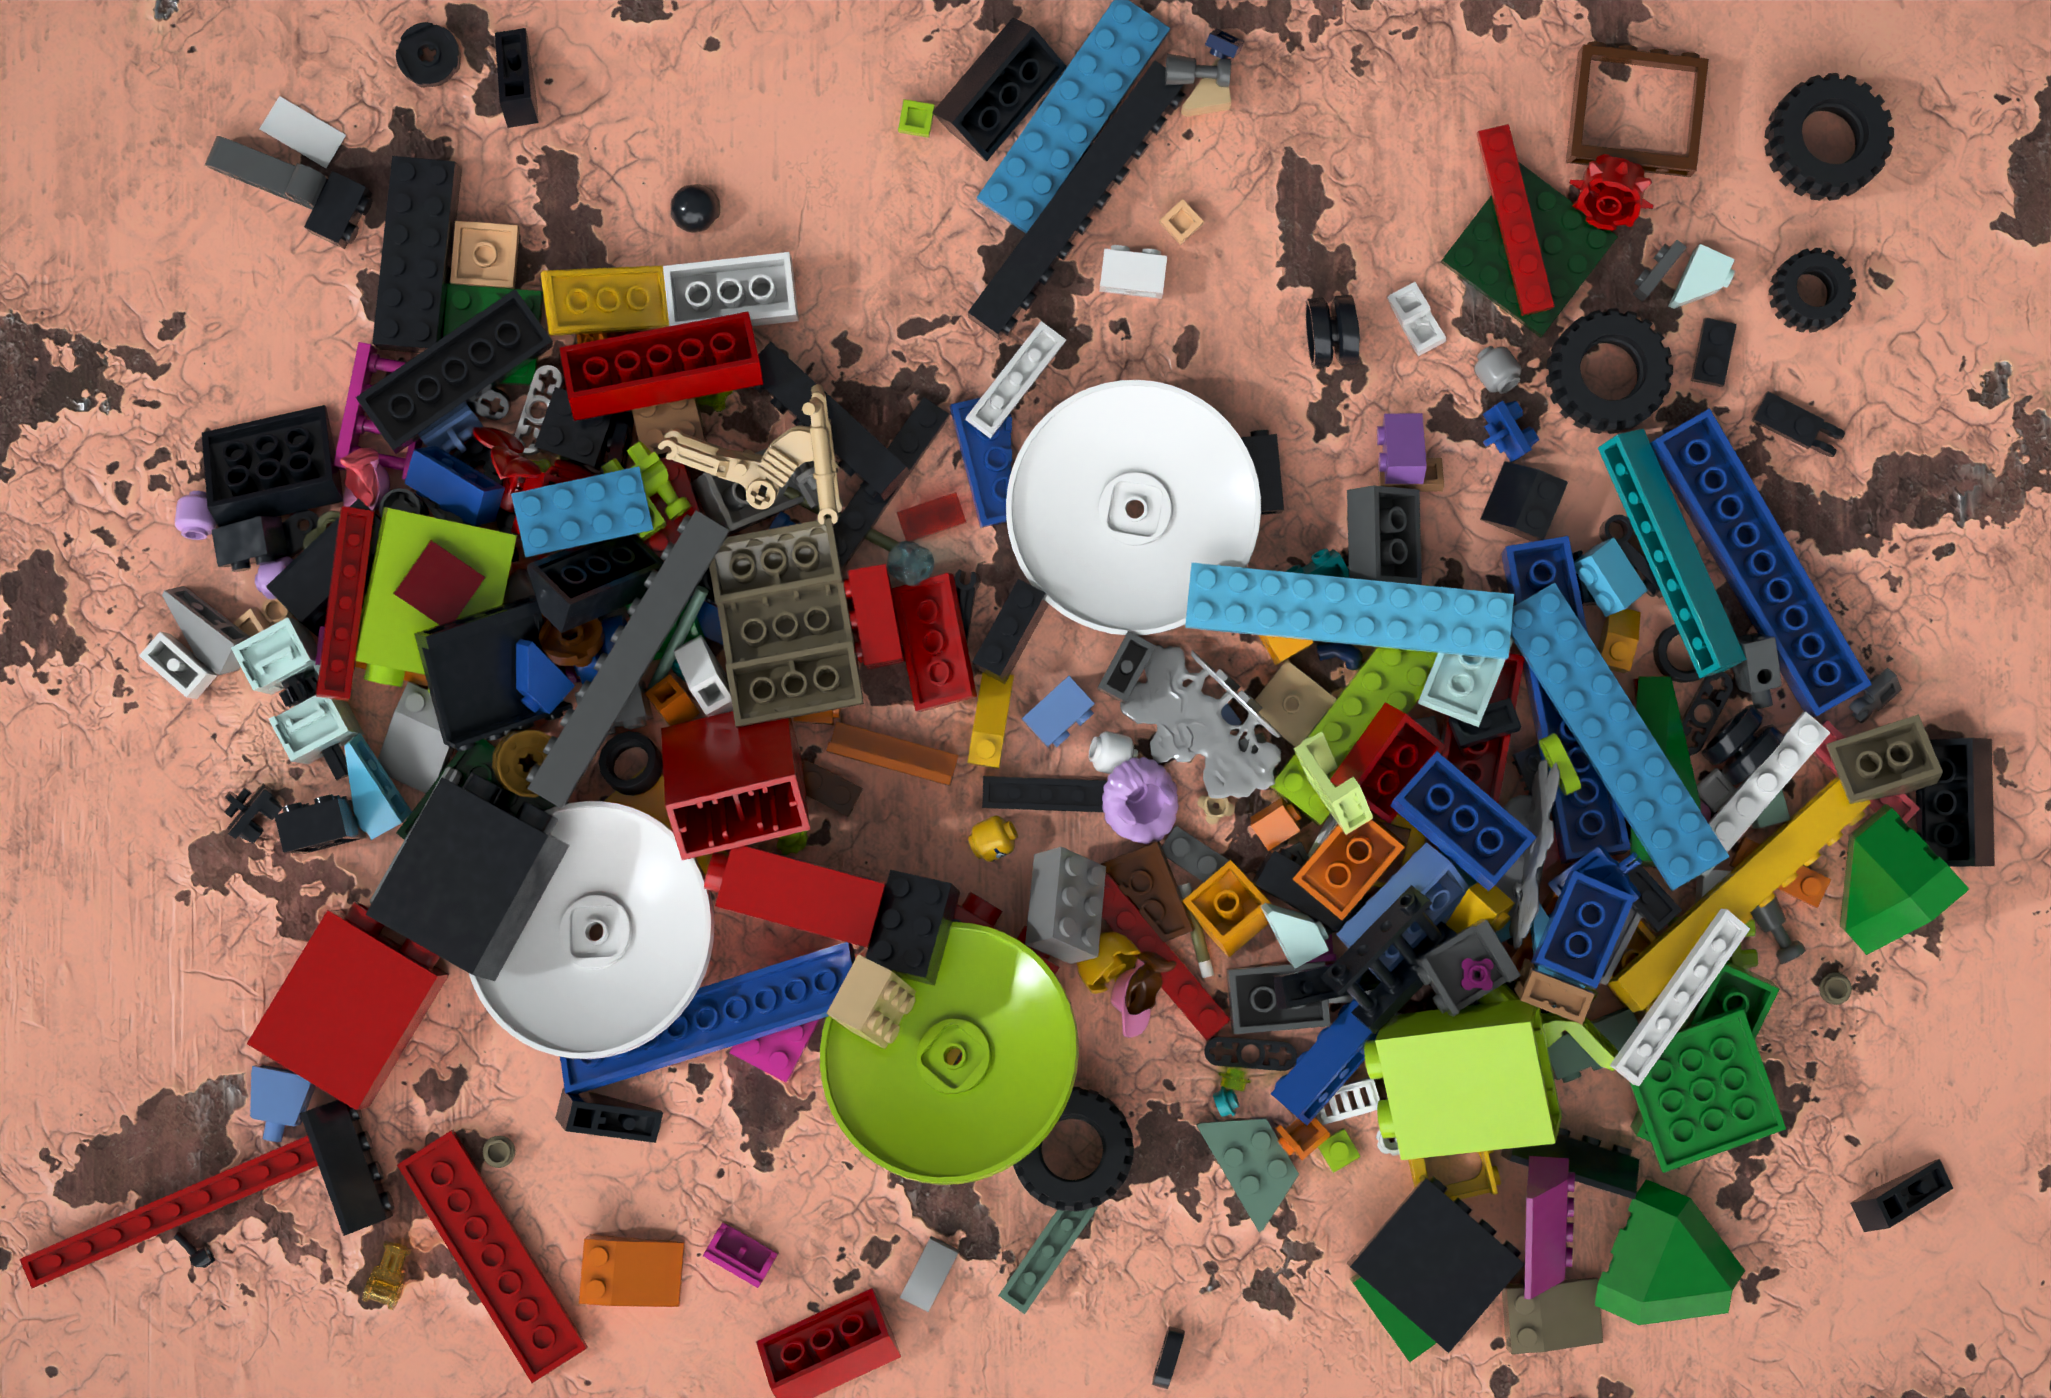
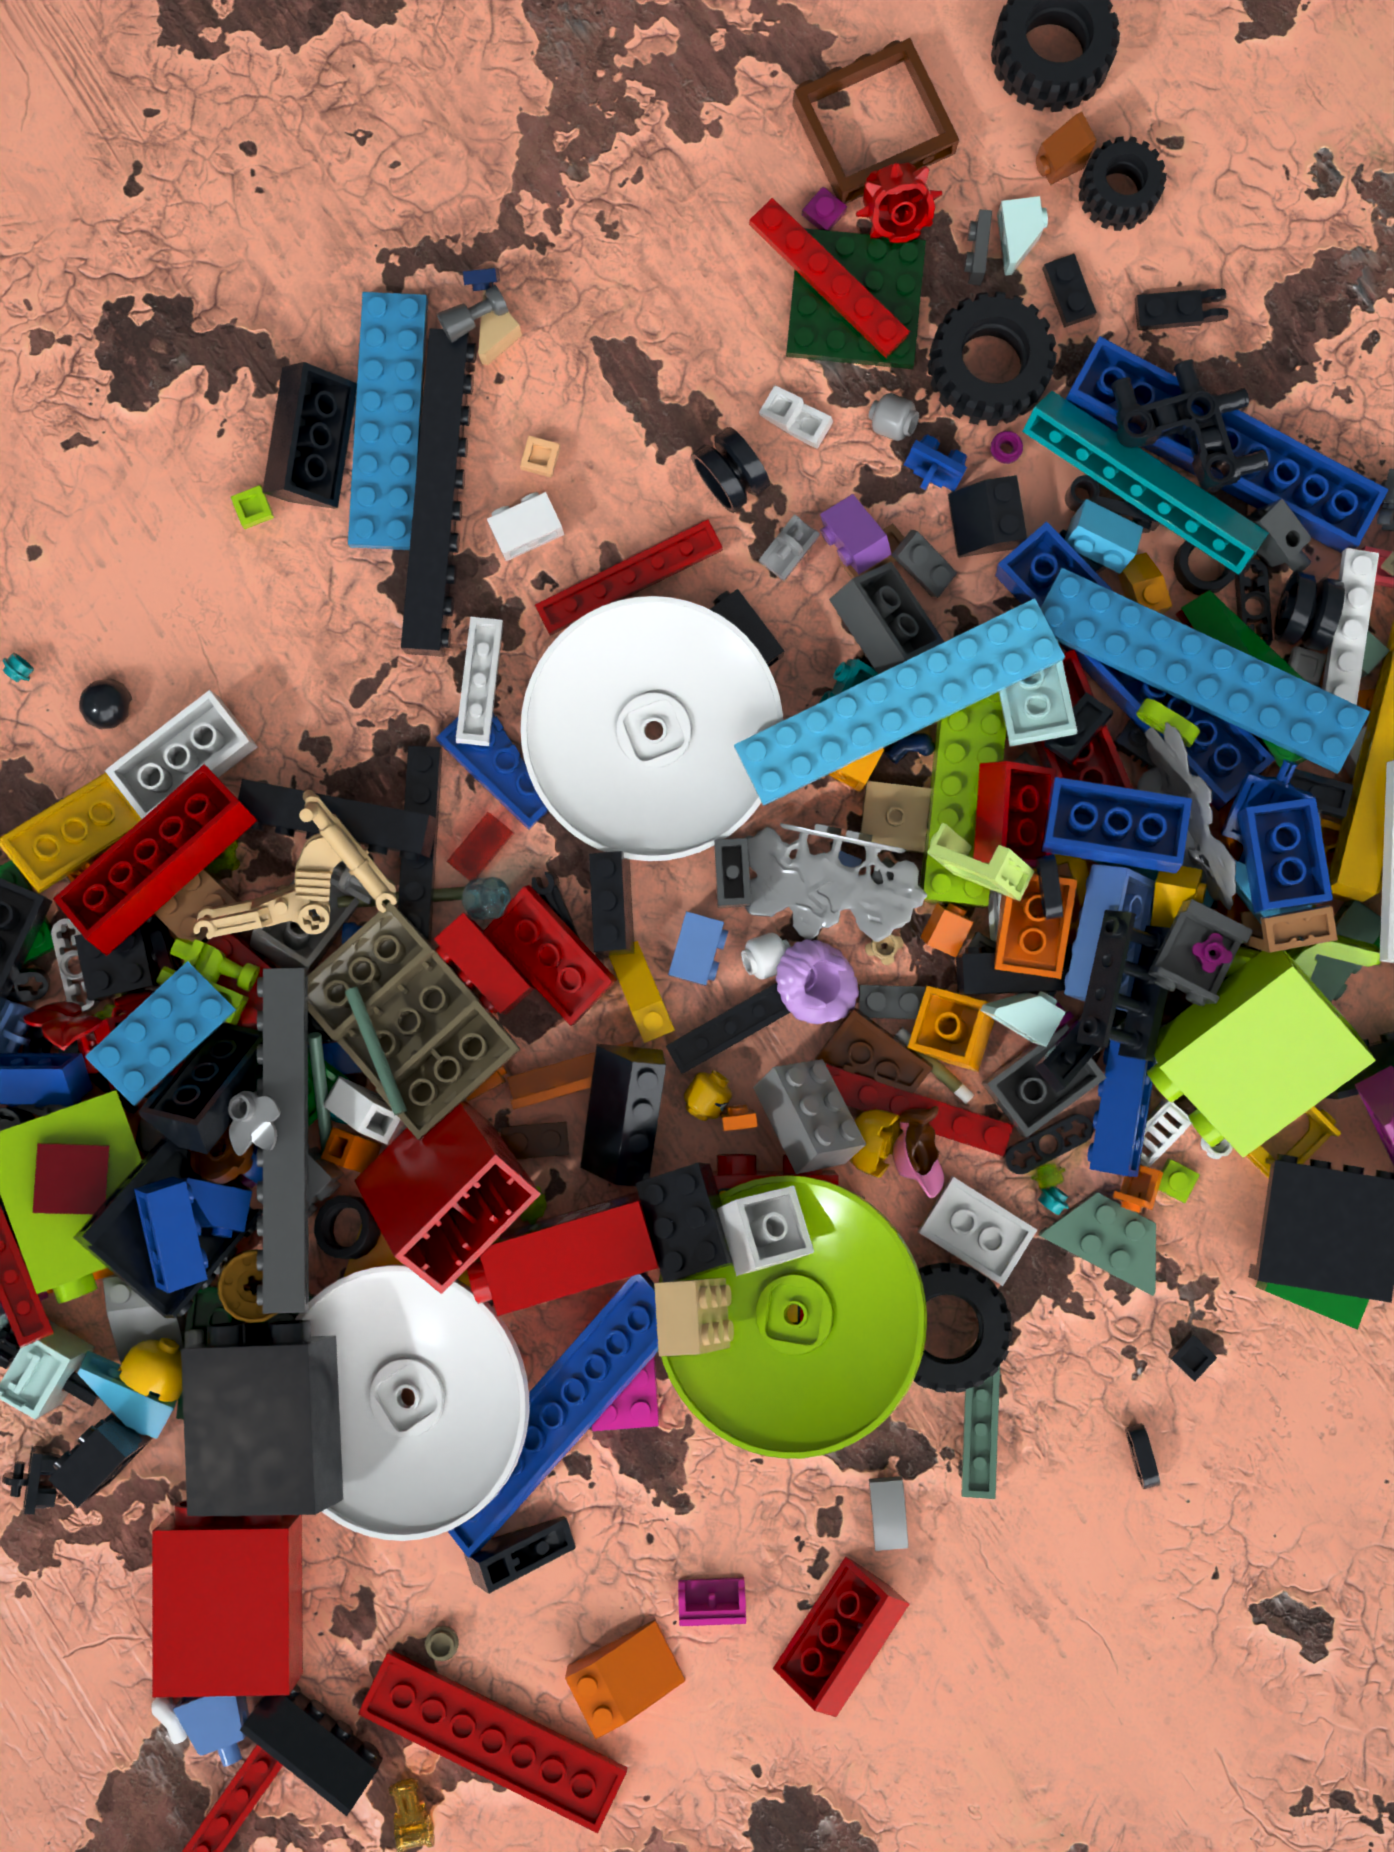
camera: 35 degrees left, 0 degrees up
none -> teal plate [3,653,34,682]
none -> yellow cylinder [118,1338,183,1402]
none -> blue brick [134,1176,208,1293]
none -> white arm [151,1697,187,1744]
none -> light grey plate [228,1091,281,1155]
none -> sand green bar [345,987,407,1115]
none -> red plate [535,519,723,636]
none -> black slope [580,1044,666,1186]
none -> white slope [717,1186,814,1276]
none -> orange plate [721,1104,758,1131]
none -> light grey hips [759,514,820,581]
none -> magenta plate [802,187,847,231]
none -> dark grey plate [892,530,957,598]
none -> white plate [917,1176,1037,1286]
none -> magenta plate [990,431,1023,464]
none -> dark orange slope [1036,112,1097,185]
none -> black beam [1036,854,1063,920]
none -> black pin [1111,359,1268,492]
none -> black plate [1168,1333,1217,1381]

